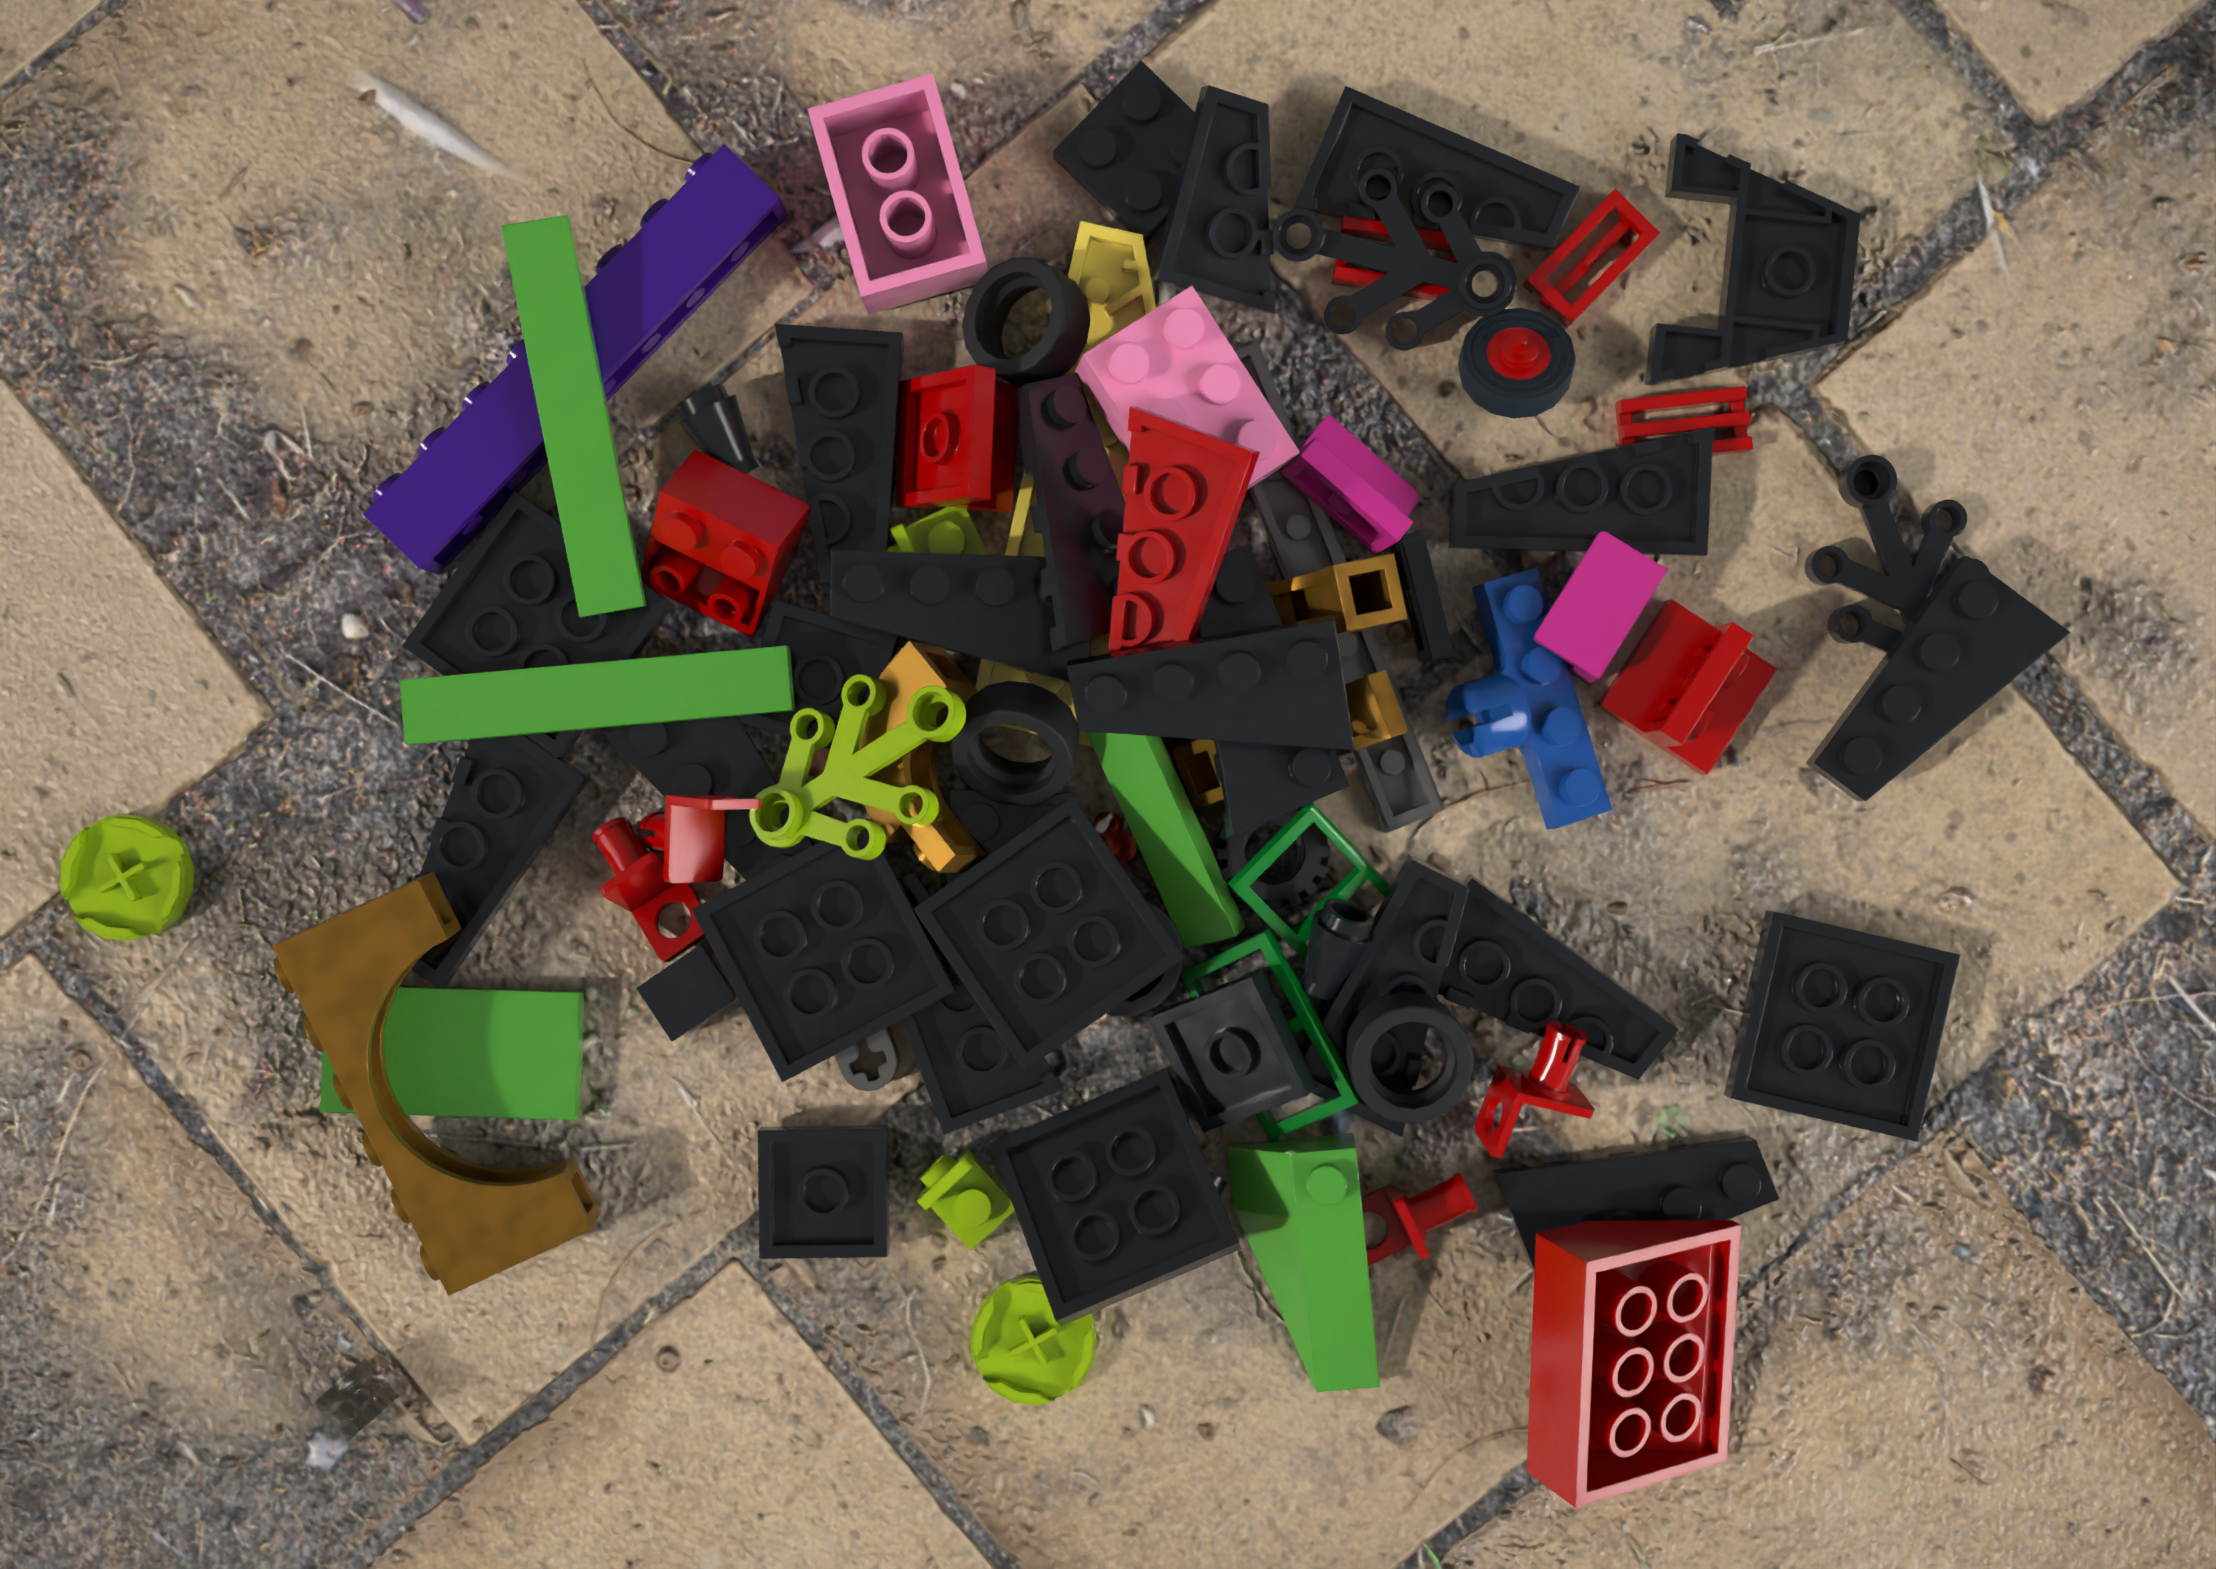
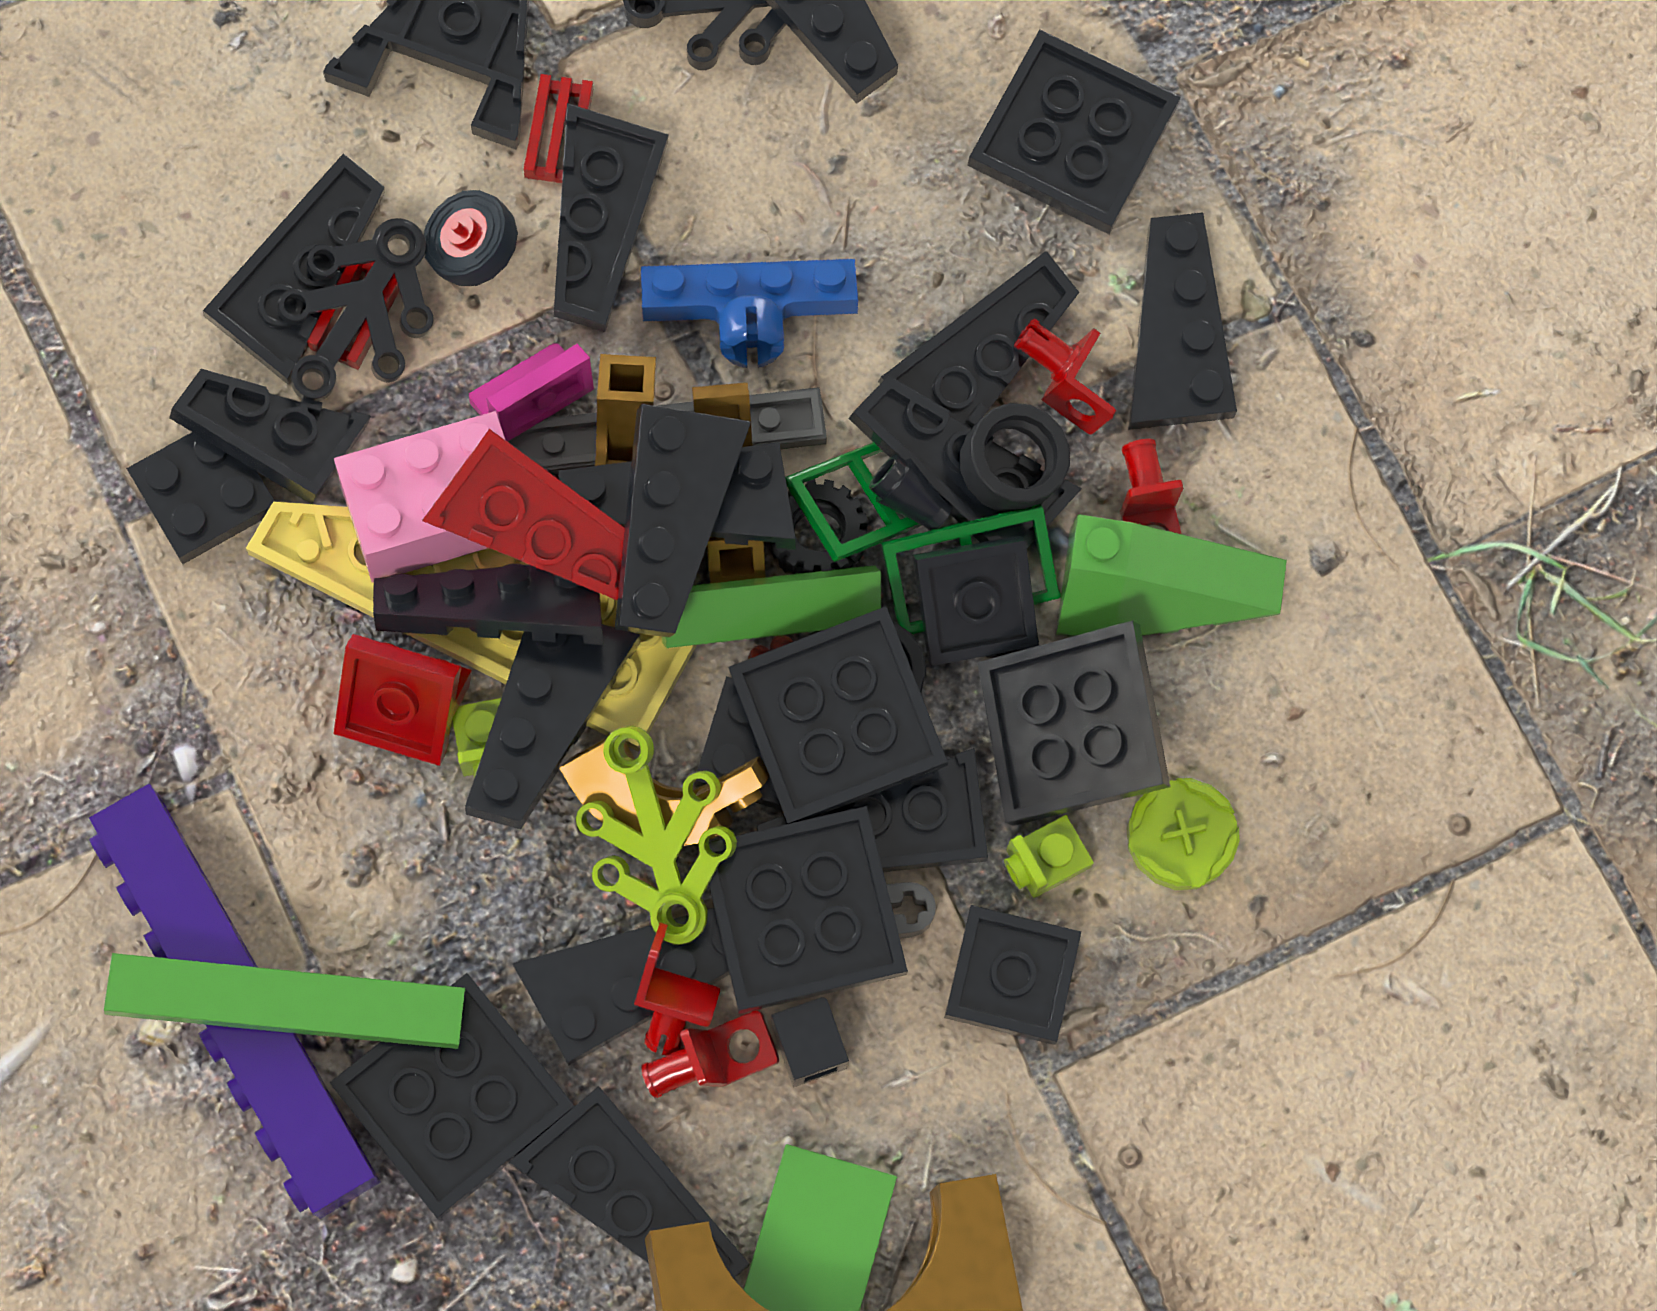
camera: 80 degrees left, 15 degrees down
bright green tile [399,646,795,745] -> none
red slope [641,449,810,638] -> none
black cone [677,383,759,474] -> none
black plate [738,600,900,749] -> none
black wing [775,324,904,586] -> none
bright pink brick [807,73,988,314] -> none
black tyre [952,681,1079,806] -> none
black tyre [962,257,1091,388] -> none
black tile [1390,530,1454,664] -> none
red tile [1522,189,1660,328] -> none
red slope [1527,1220,1741,1508] -> none
dark pink panel [1534,531,1668,684] -> none
red bracket [1596,599,1777,775] -> none

